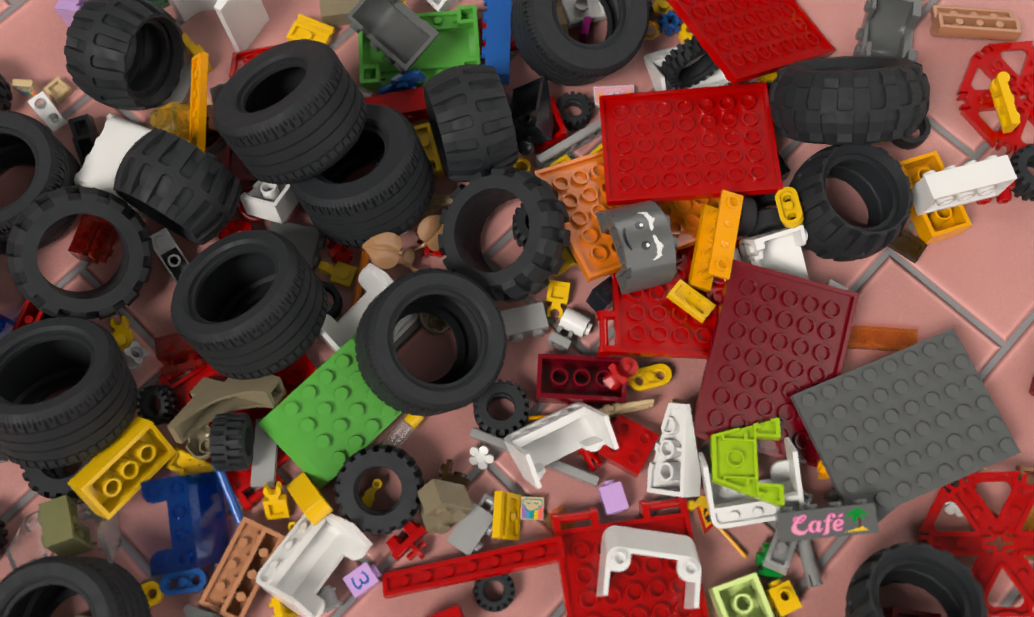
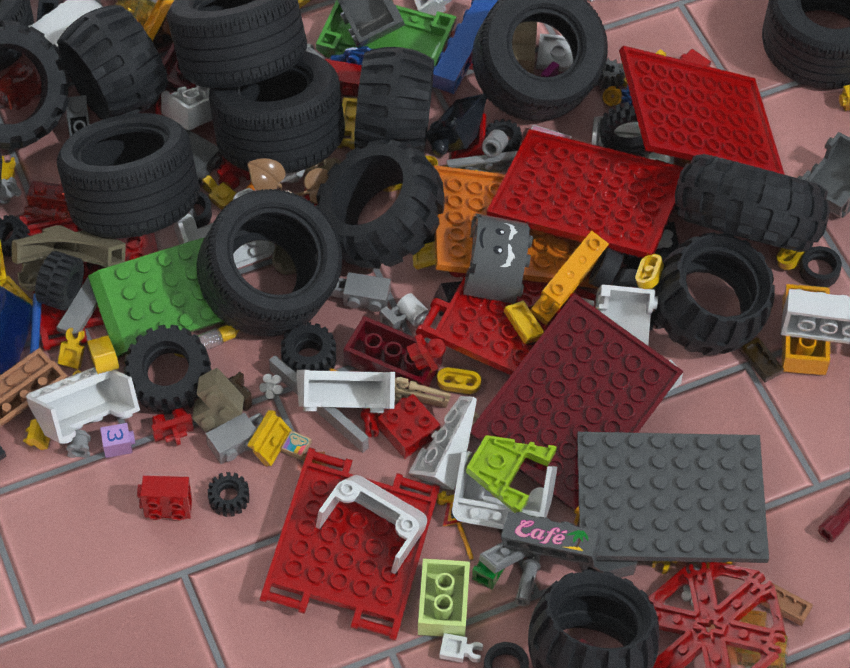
camera: 20 degrees right, 15 degrees down
yellow piece [362,478,383,508] -> none
red plate [382,536,567,599] -> none
yellow plate [546,280,571,319] -> none
lavender brick [597,479,629,517] -> none
yellow brick [764,578,802,617] -> none
clear orange plate [847,326,918,352] -> none
none -> light grey brick [482,130,508,157]

